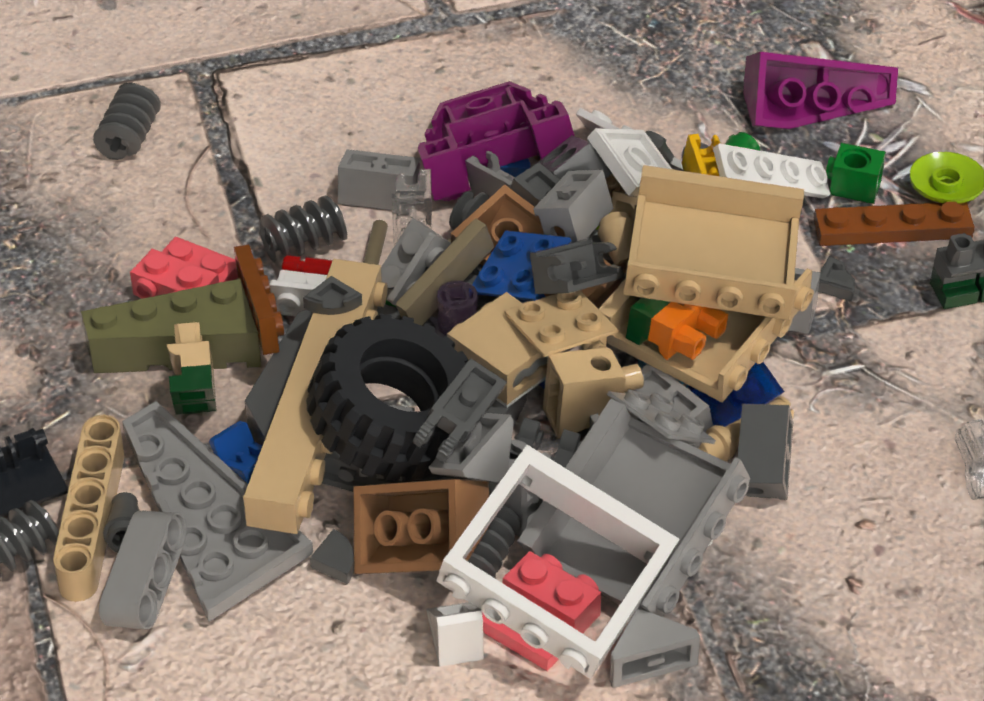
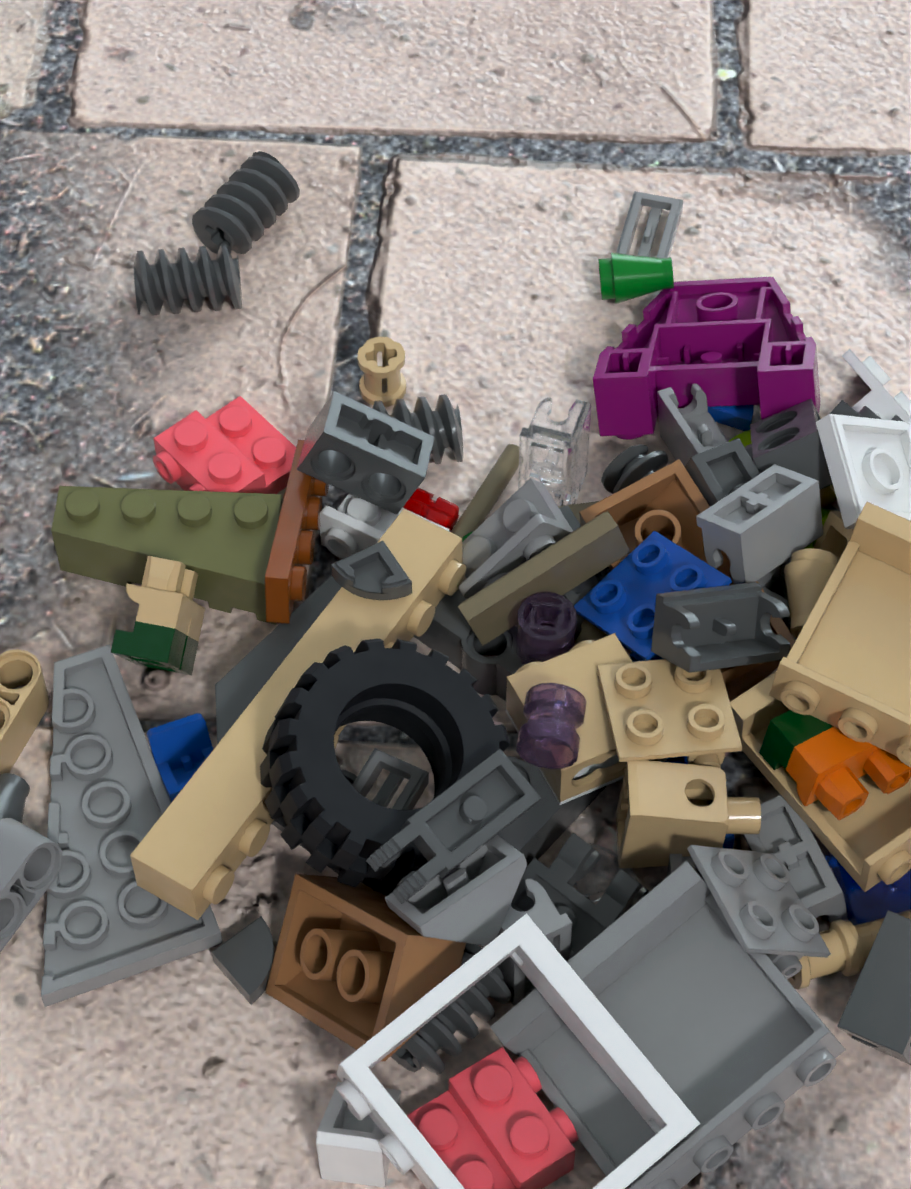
camera: 20 degrees right, 10 degrees up
light grey hinge [338,149,421,213] -> none
none -> dark grey piece [134,244,242,315]
none -> dark grey brick [297,391,435,514]
none -> tan bush [357,337,406,407]
none -> clear purple wheel [516,683,587,769]
none -> green cone [598,252,674,304]
none -> light grey tile [616,191,683,258]

